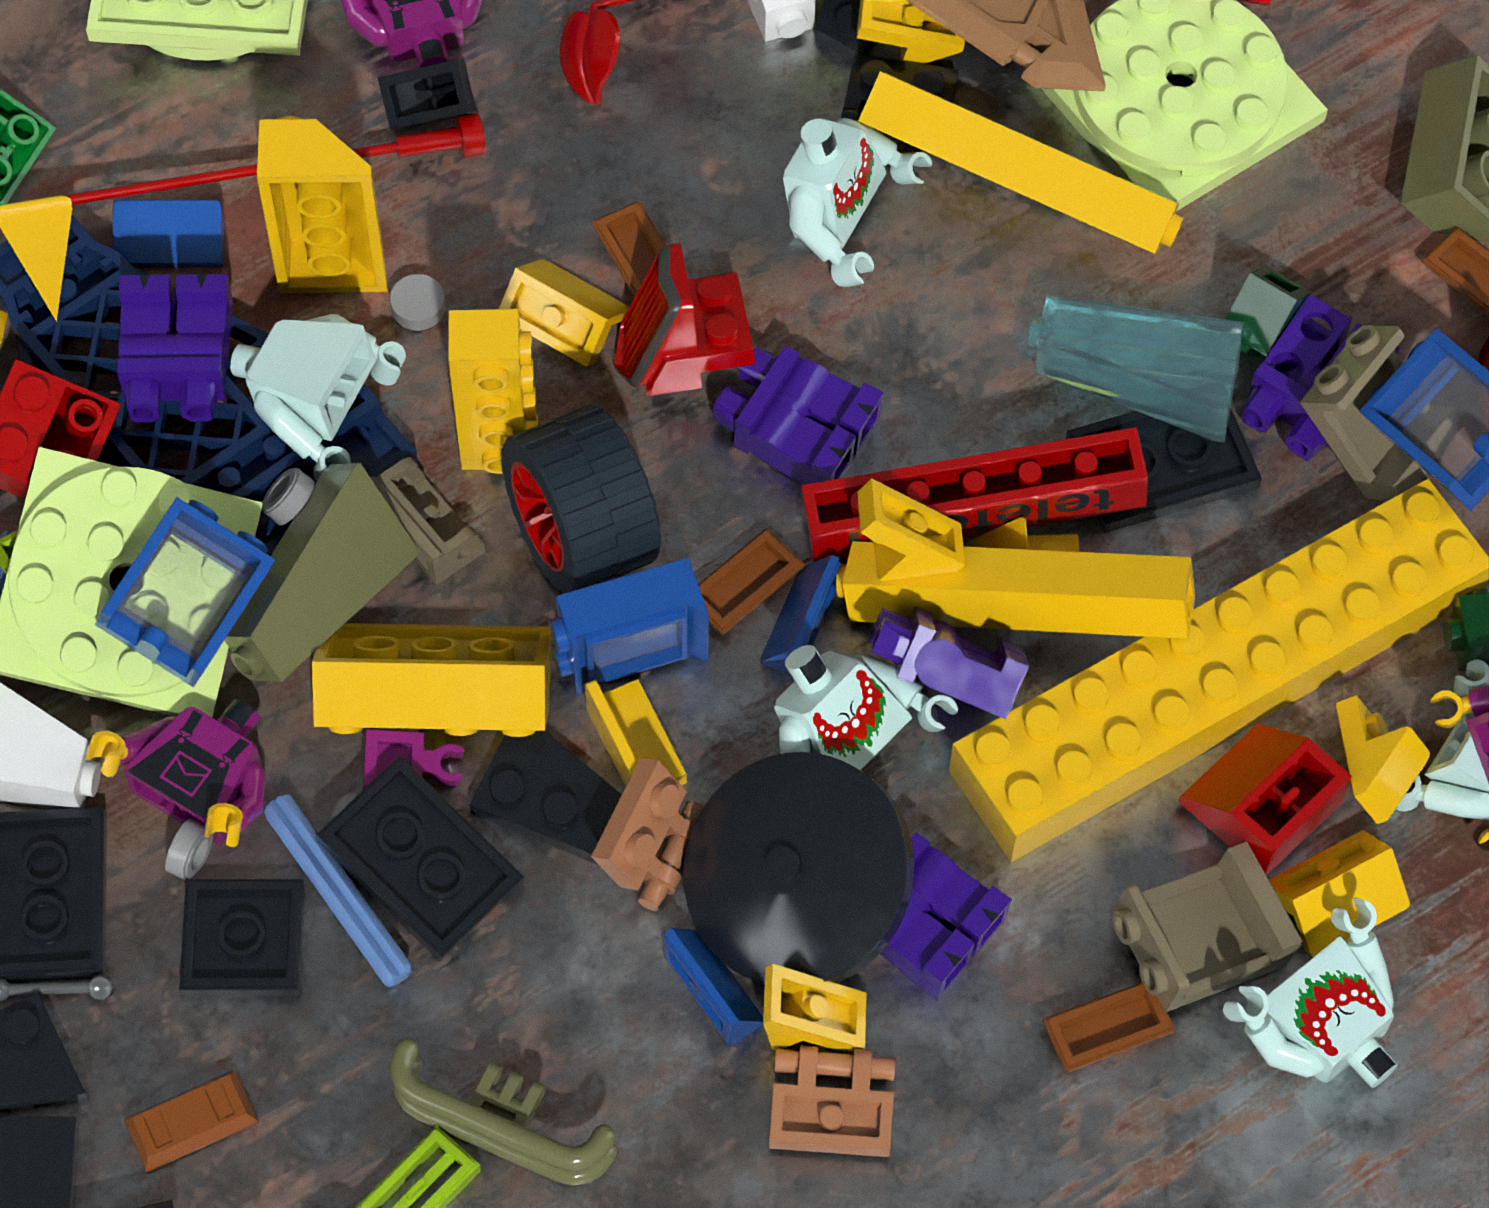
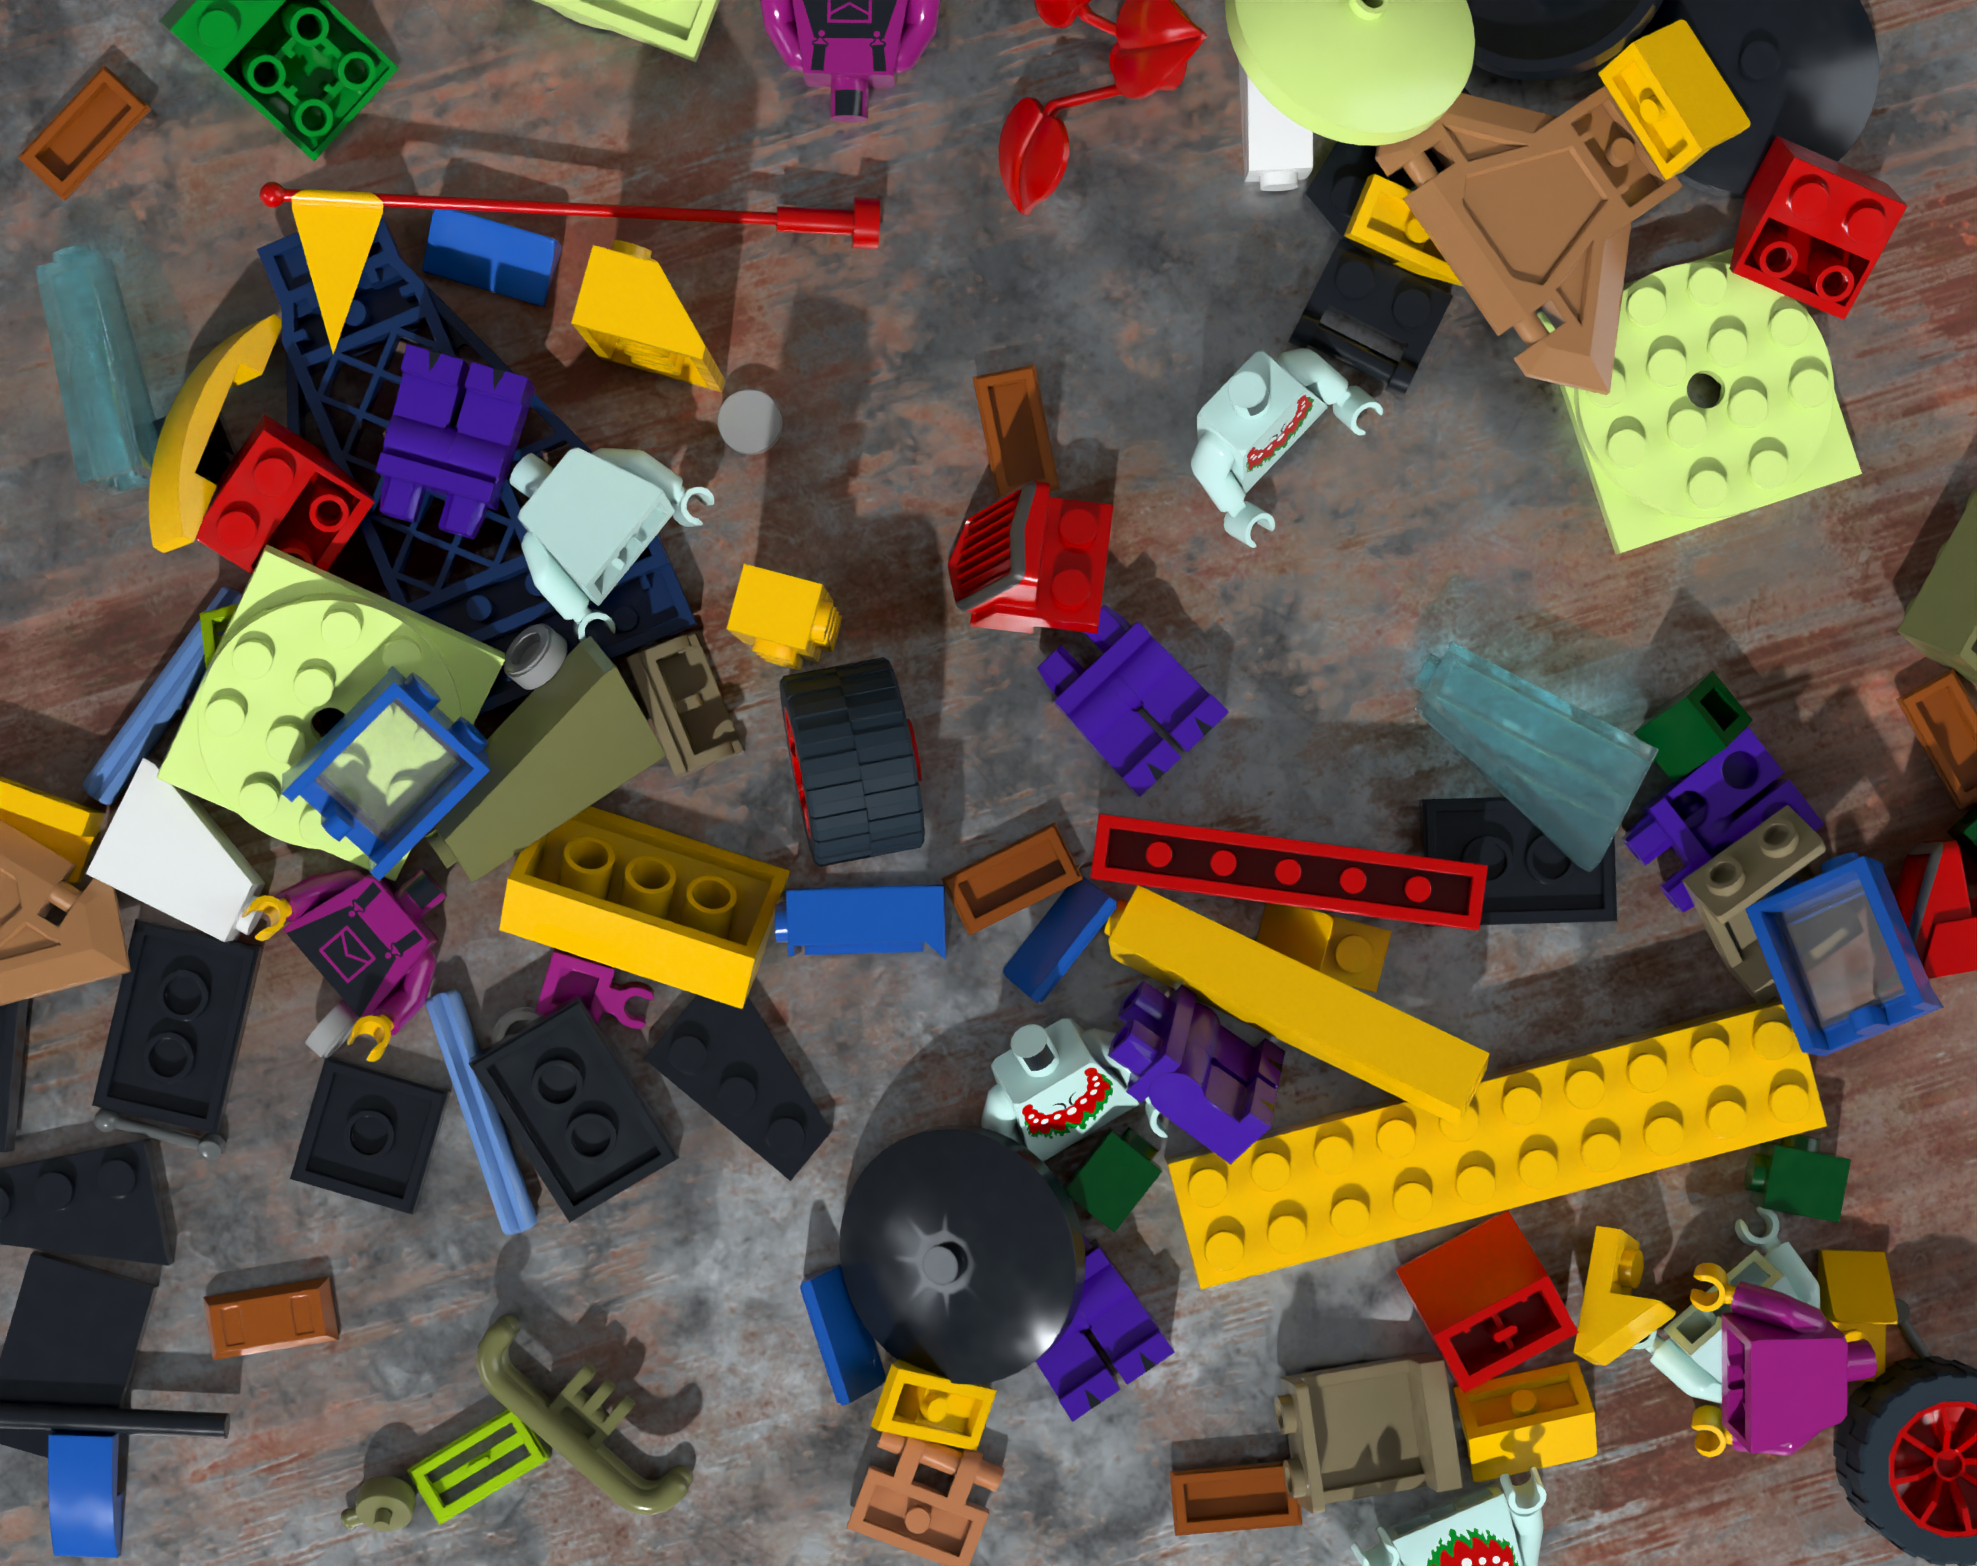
camera: 20 degrees right, 25 degrees up
black slope [378,58,477,130] -> none
yellow panel [499,259,630,367] -> none
yellow panel [585,679,687,788] -> none
nougat plate [591,758,704,911] -> none
yellow slope [857,478,965,581] -> none
yellow brick [858,71,1184,254] -> none
none -> dark green brick [1063,1126,1163,1233]

